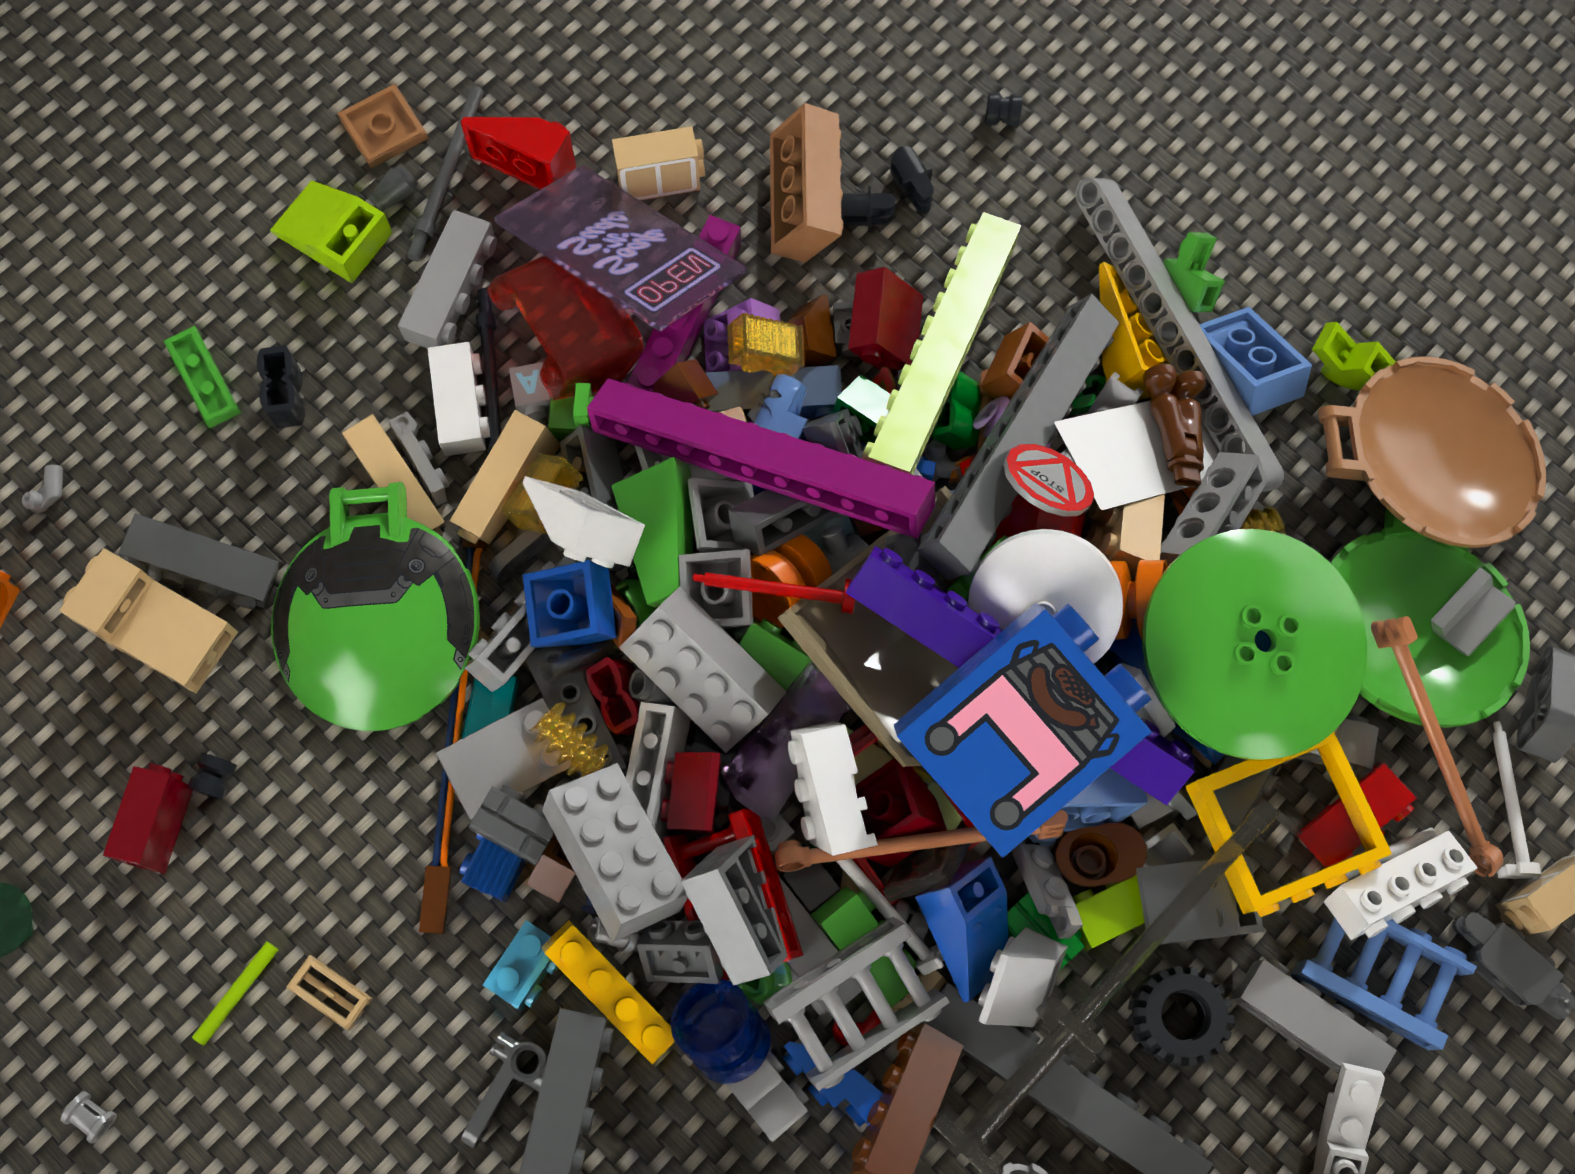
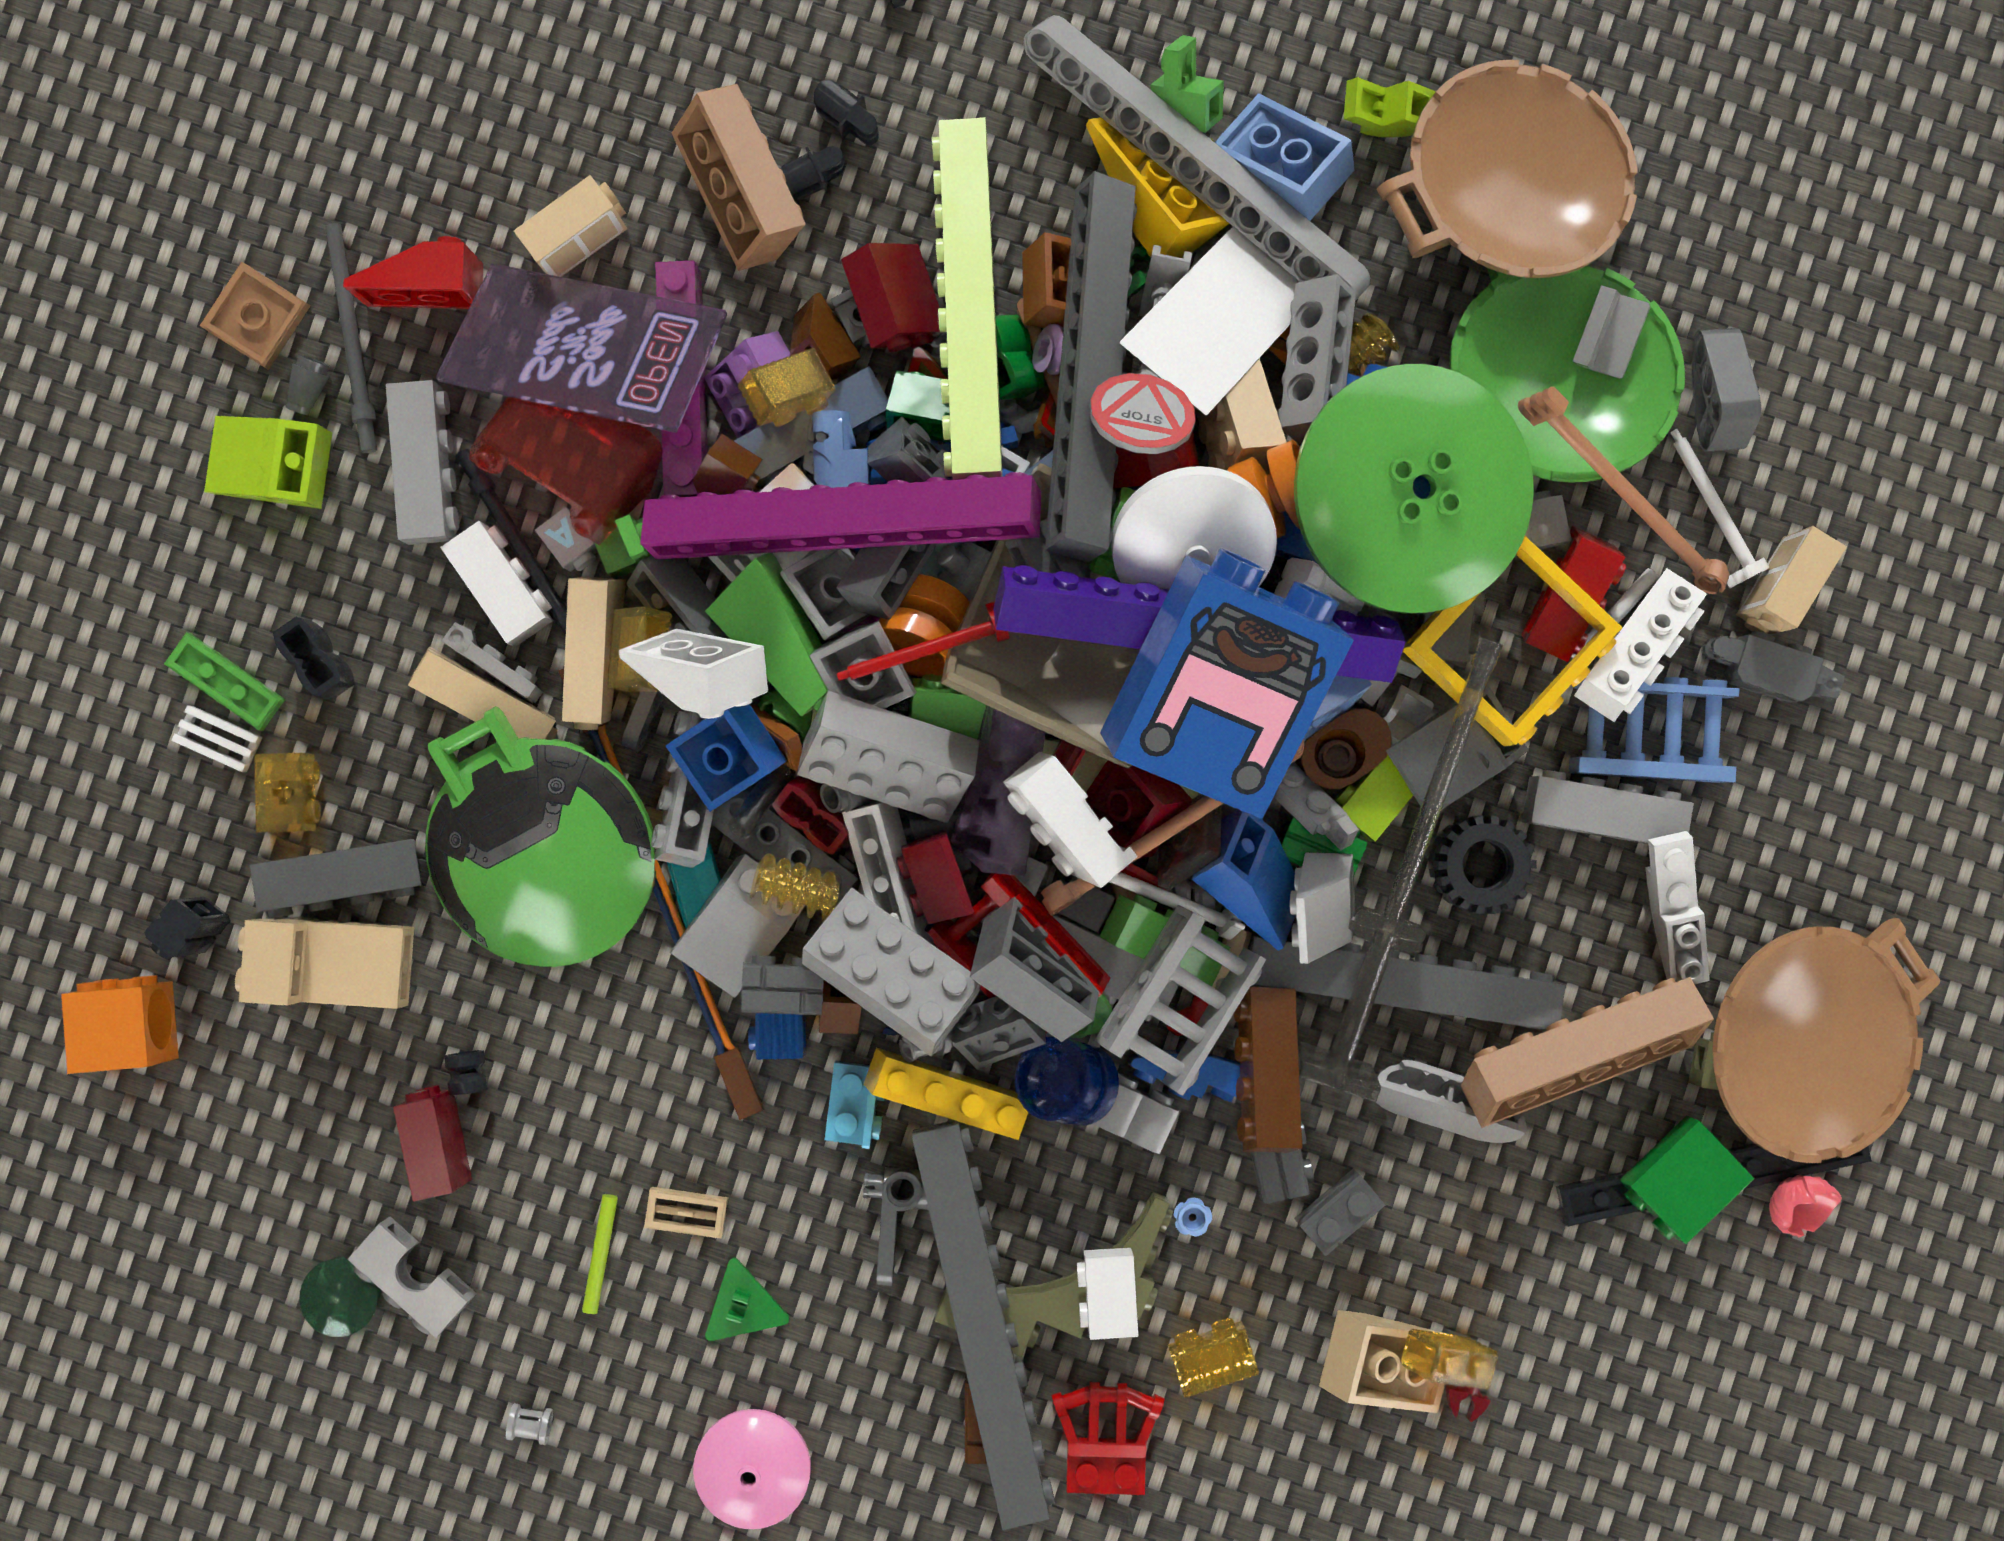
camera: 25 degrees left, 15 degrees up
light grey arm [22,465,63,513] -> none
reddish brown piece [1143,364,1206,487] -> none
none -> black brick [144,897,231,960]
none -> white tile [171,705,263,772]
none -> clear yellow brick [255,753,321,832]
none -> light grey arch [347,1217,477,1338]
none -> green piece [705,1257,790,1341]

